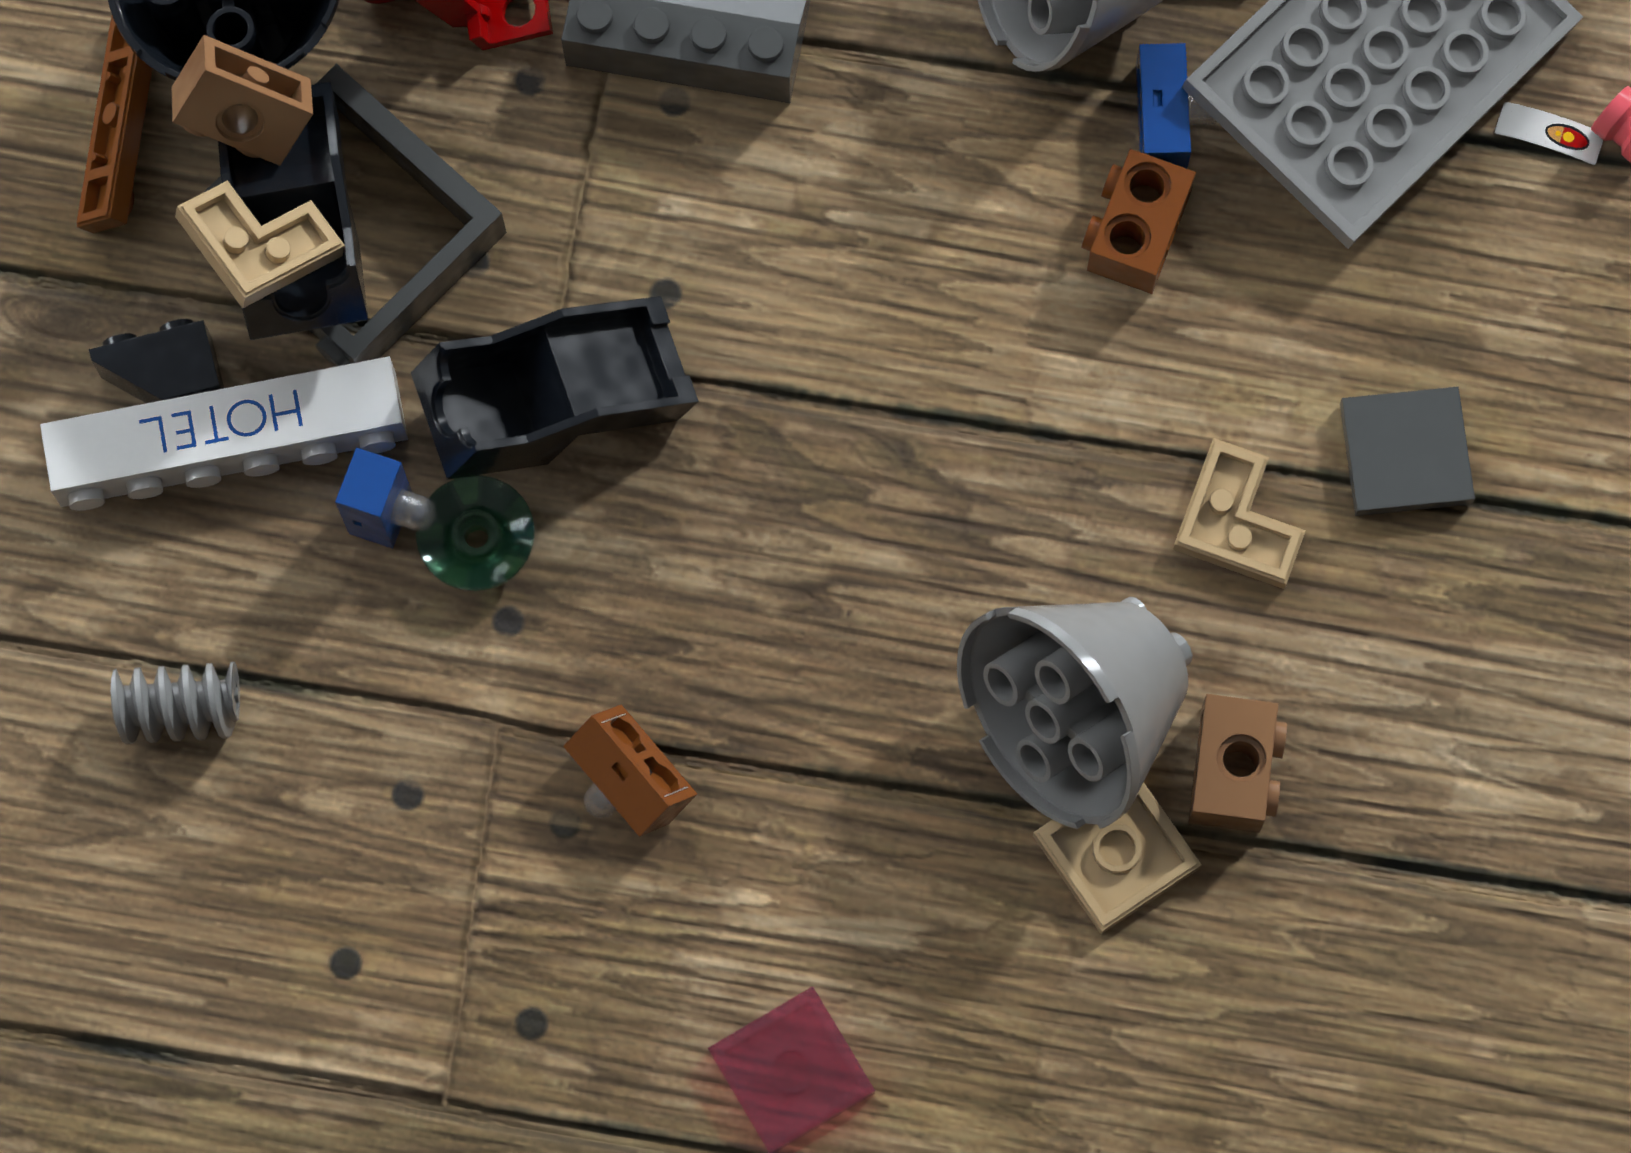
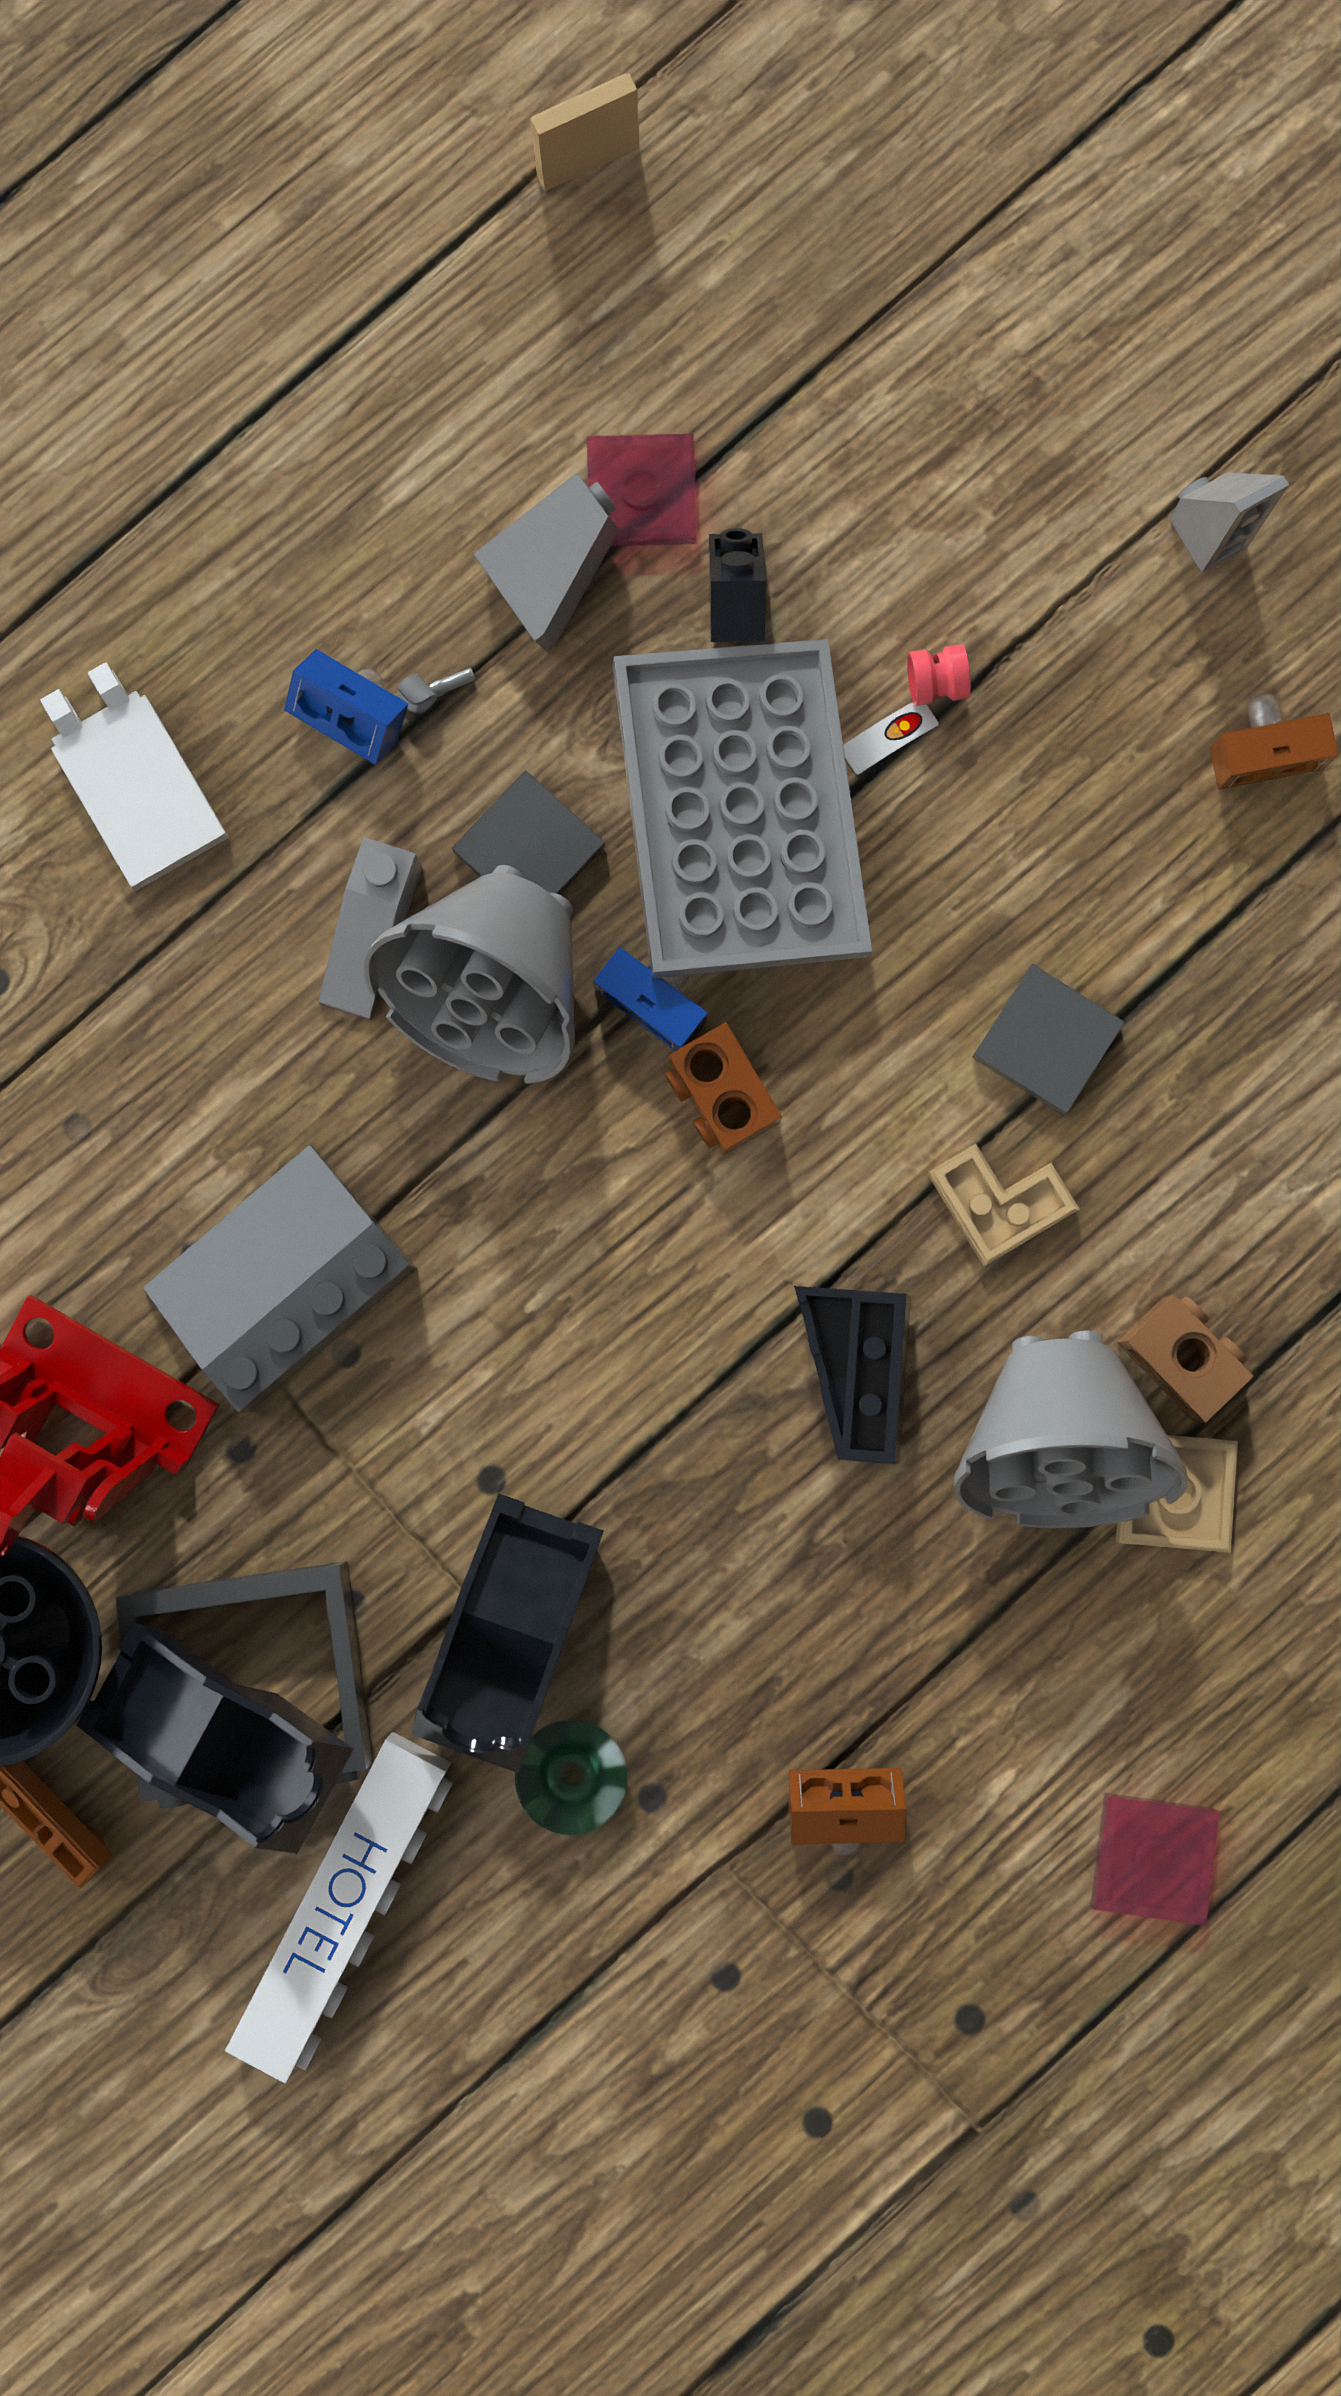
camera: 50 degrees left, 10 degrees up
black slope [89,319,224,403] -> none
light grey piece [110,662,240,744] -> none
medium nougat brick [171,35,313,166] -> none
tan tile [175,180,345,308] -> none
blue piece [335,447,437,549] -> none
none -> black wedge [794,1286,911,1464]

